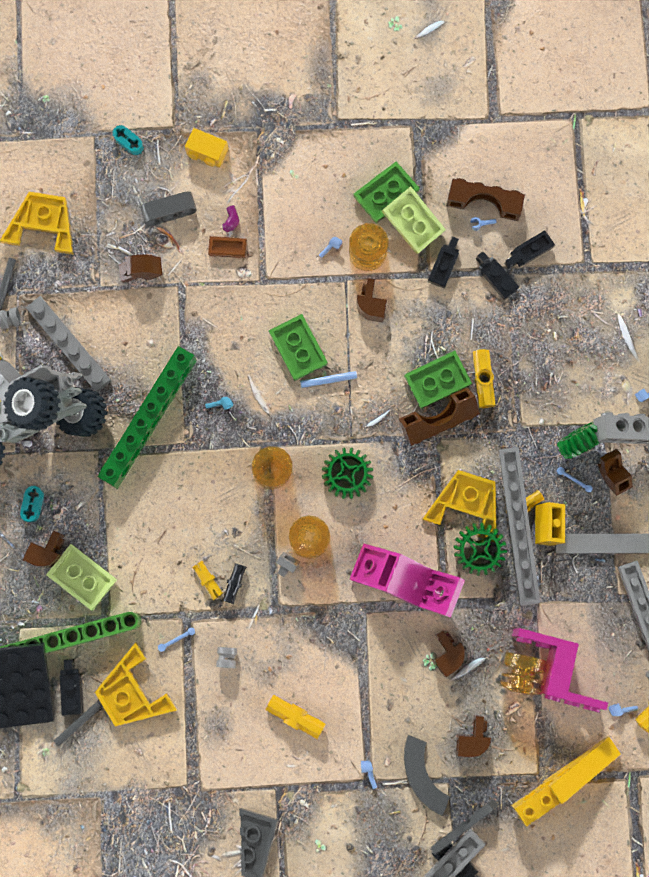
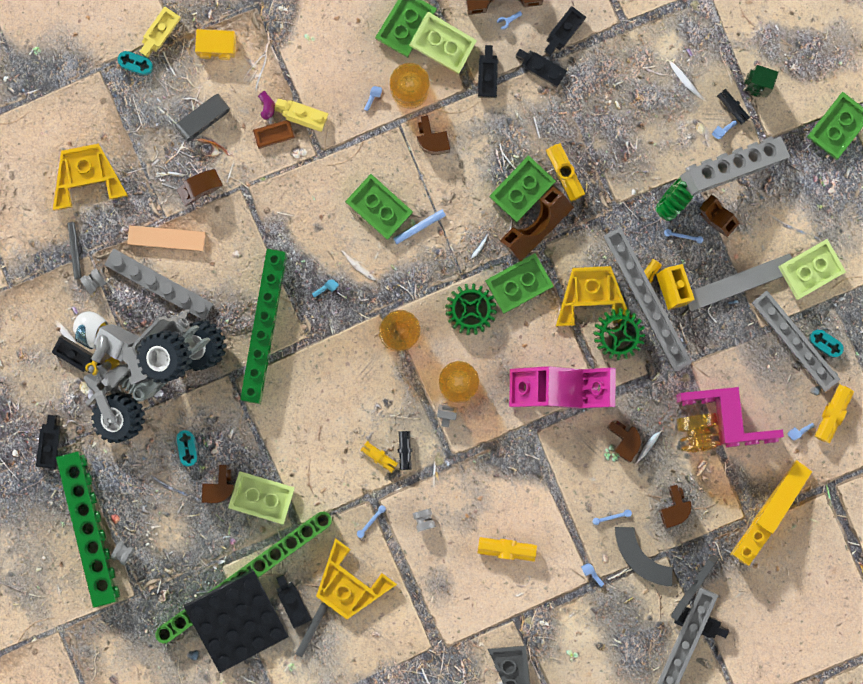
camera: 20 degrees left, 5 degrees up
none -> light nougat tile [127,225,206,252]
none -> light yellow hinge [140,7,181,58]
none -> light yellow hinge [275,99,329,132]
none -> bright green plate [485,253,554,314]
none -> light blue hinge [592,509,632,525]

